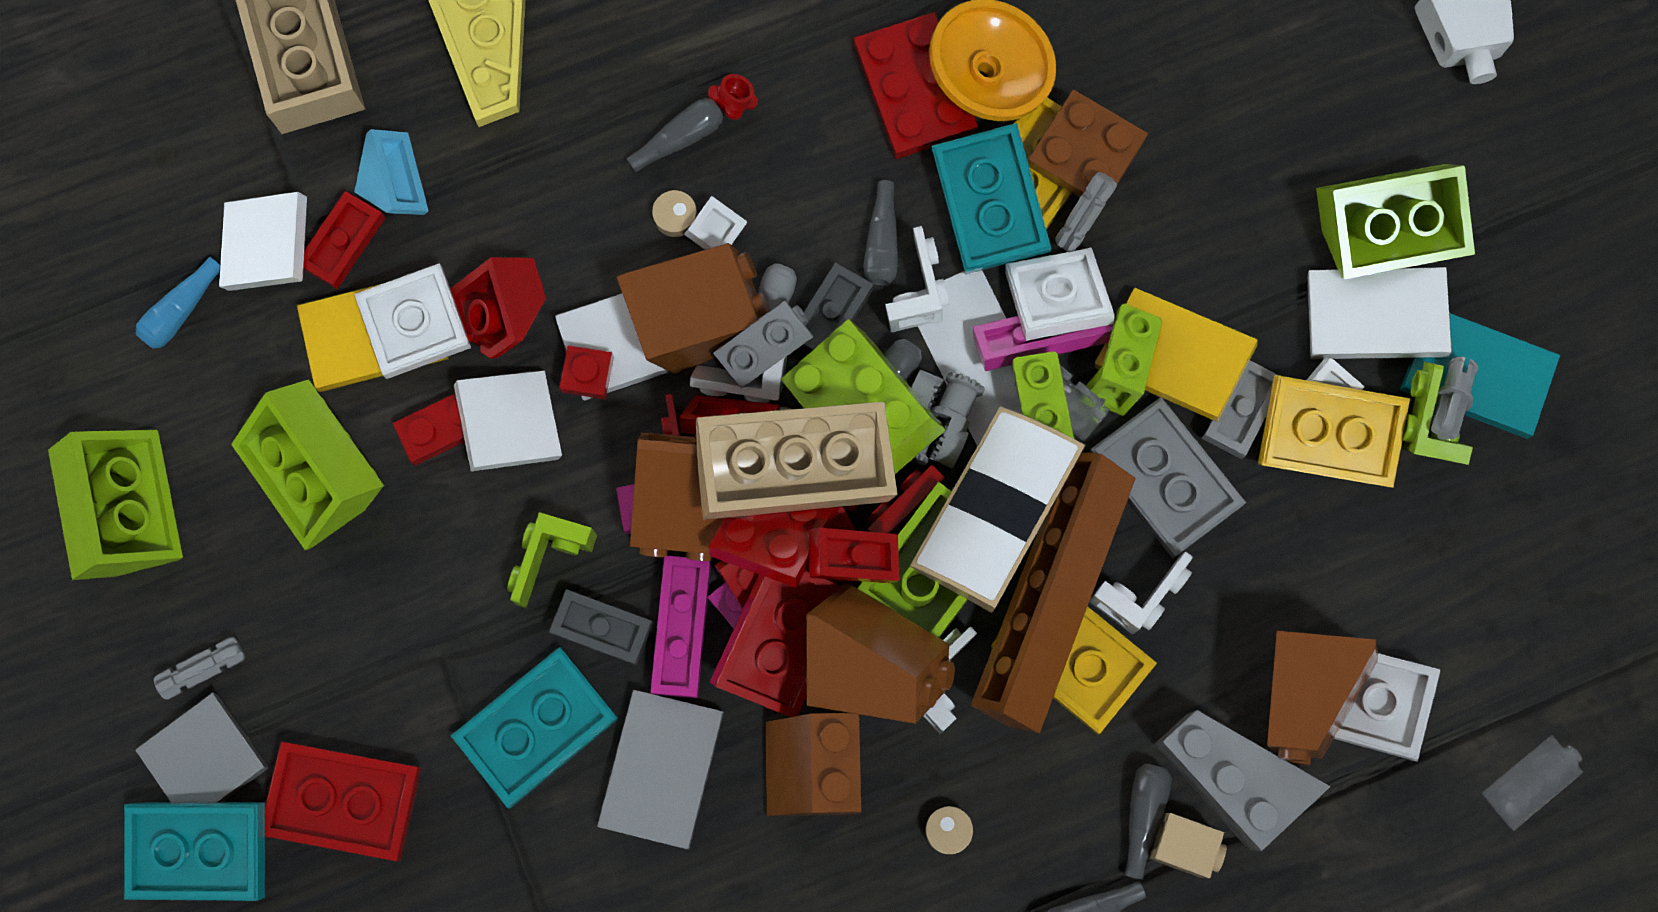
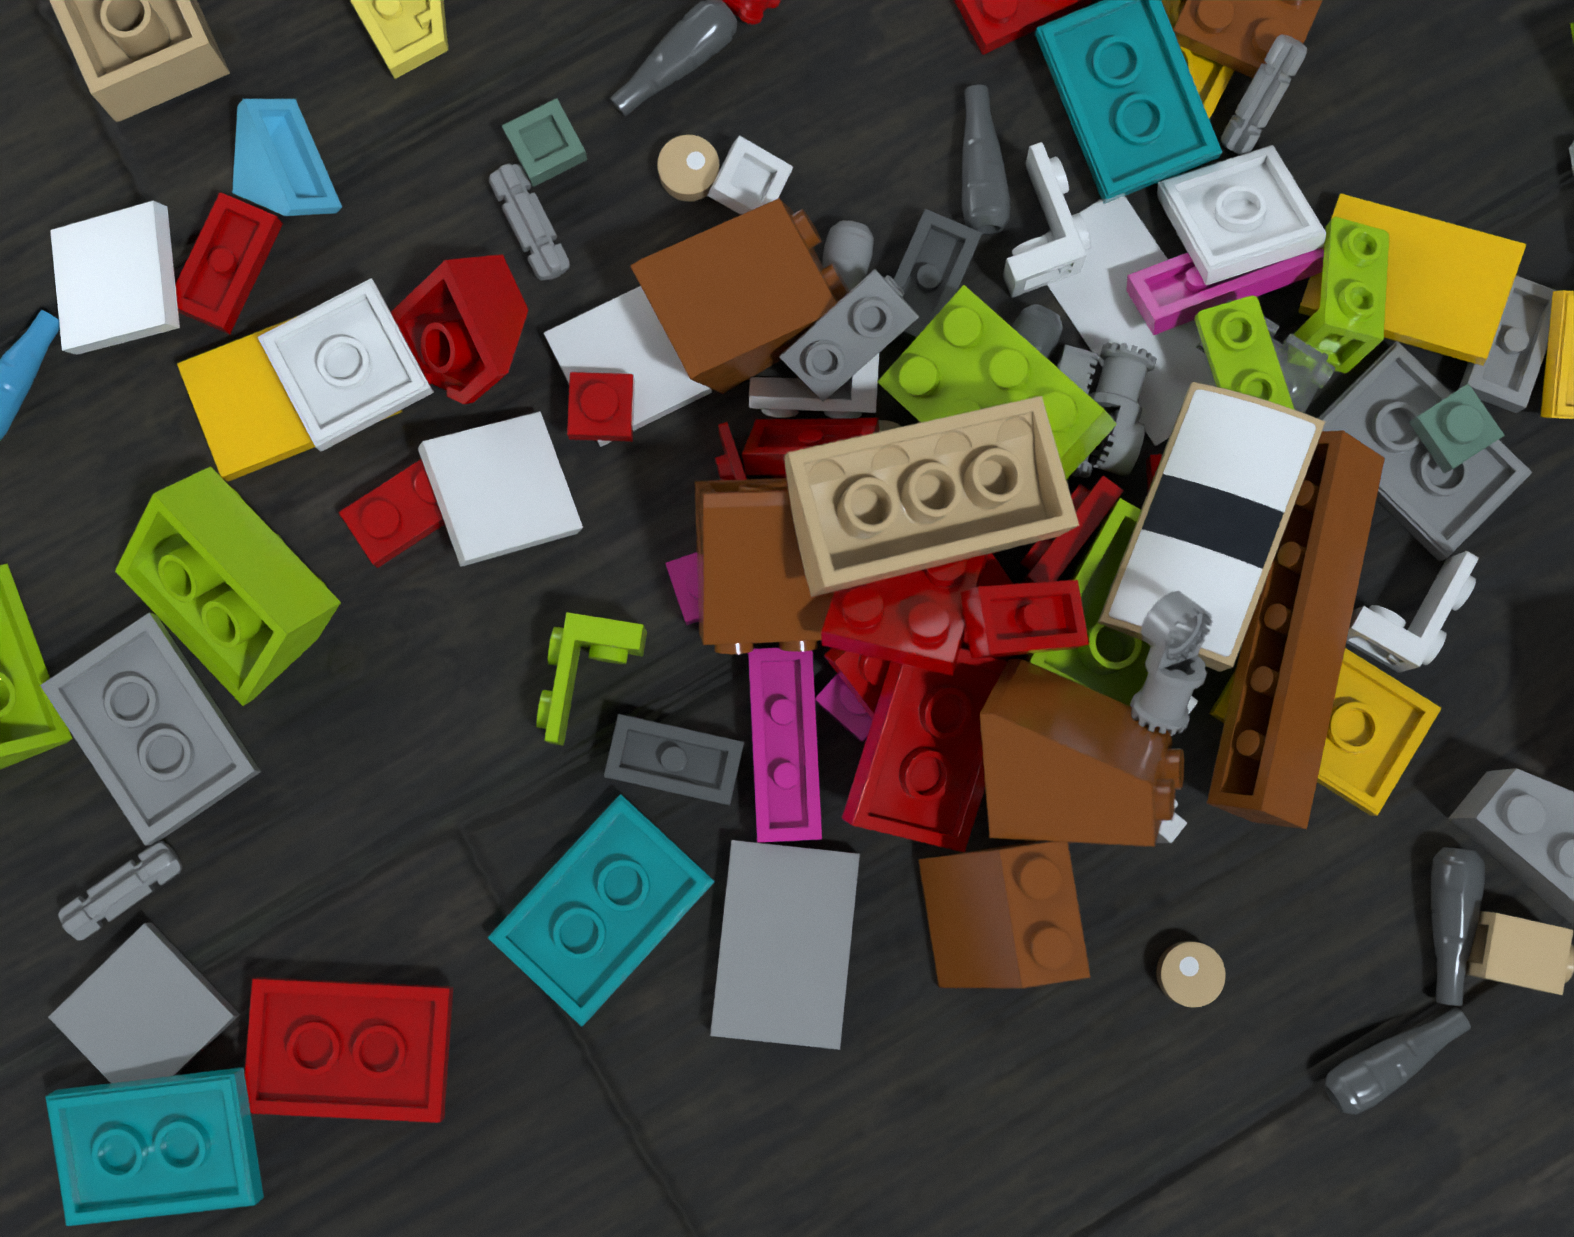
camera: 15 degrees left, 5 degrees up
none -> light grey plate [40,612,261,845]
none -> light grey axle [489,163,570,281]
none -> sand green plate [502,98,588,187]
none -> light grey connector [1130,591,1212,735]
none -> sand green plate [1409,383,1505,474]

